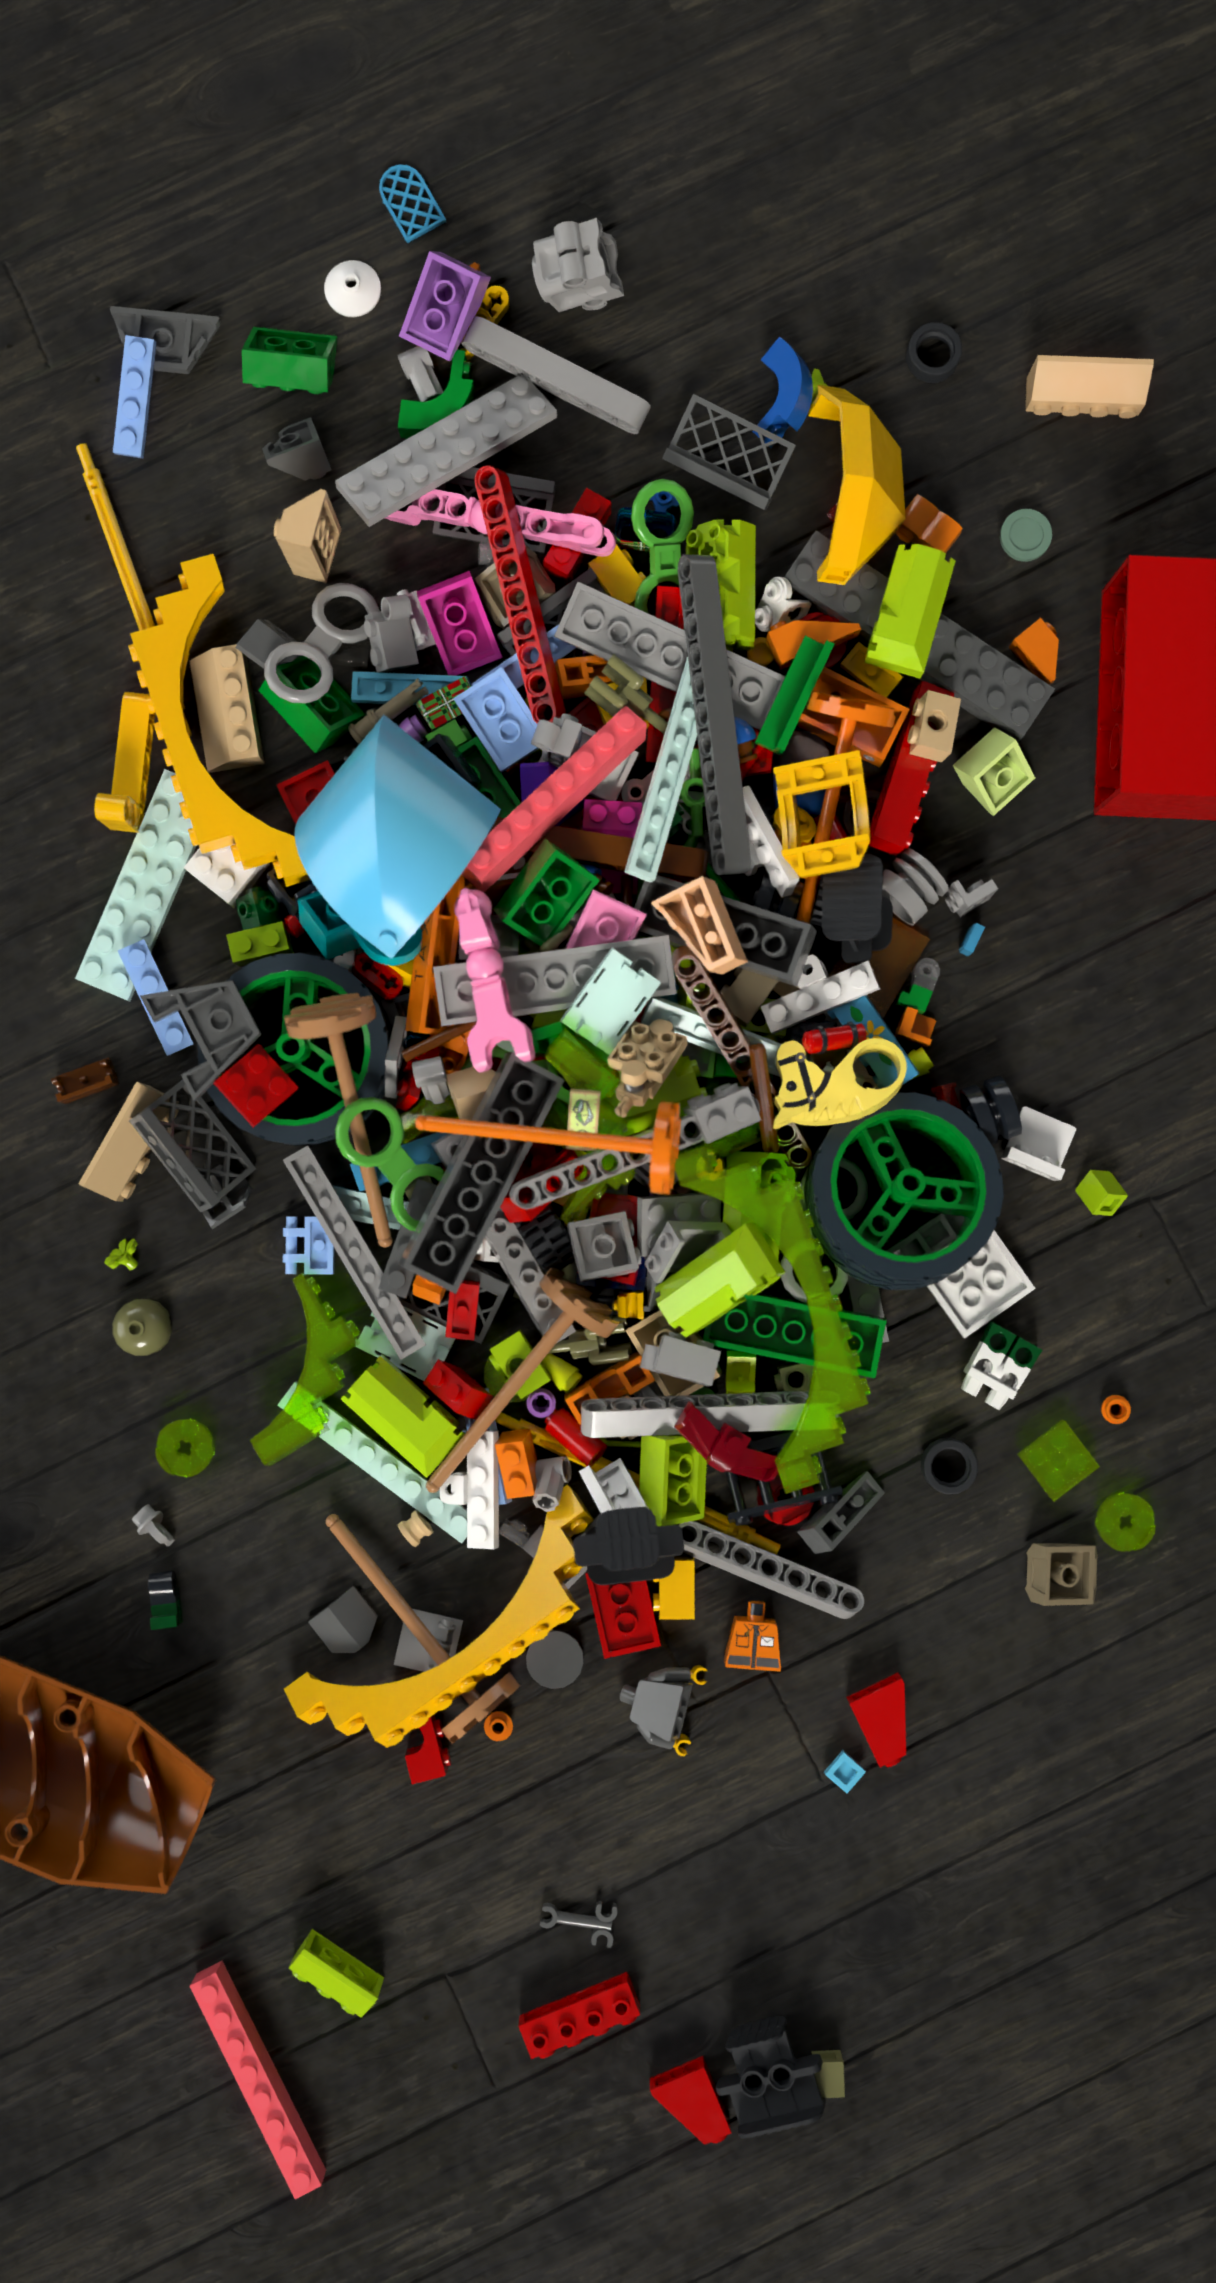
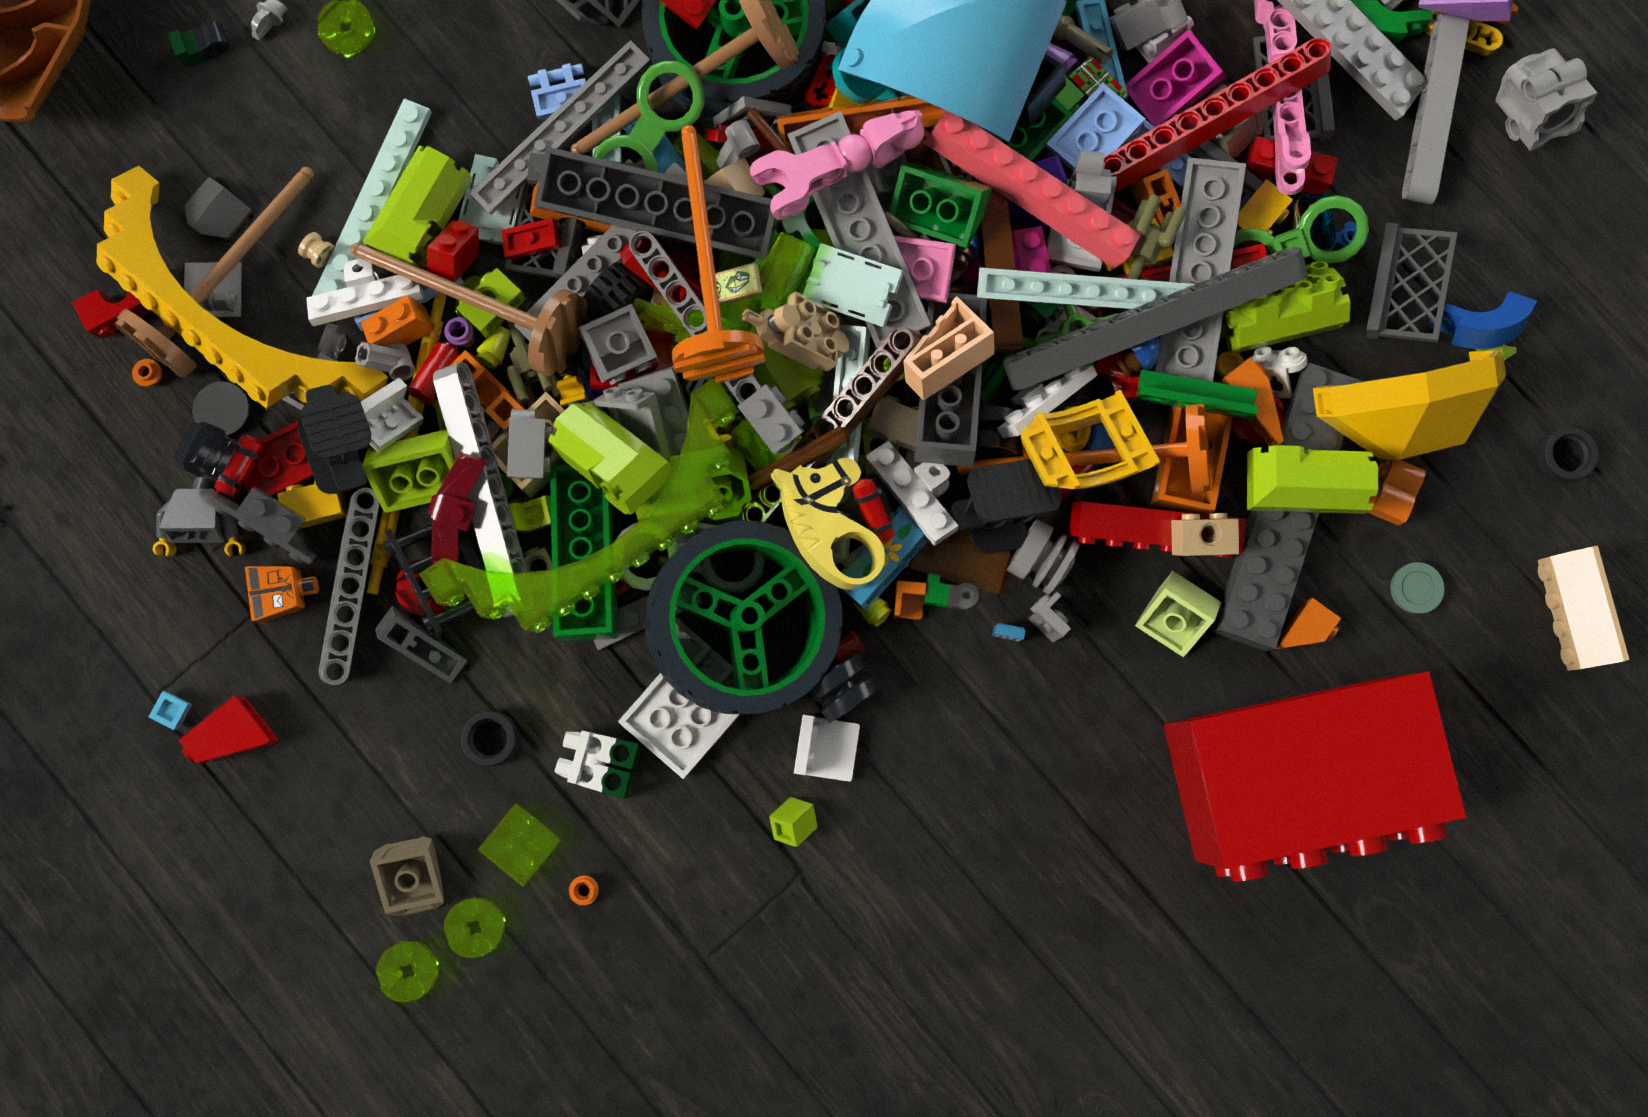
camera: 70 degrees right, 5 degrees down
clear neon green arch [250,1273,360,1466] -> none
yellow plate [840,641,903,698] -> none
none -> black piece [173,421,264,498]
none -> dark grey bracket [208,486,317,564]
none -> clear neon green plate [376,941,438,1003]

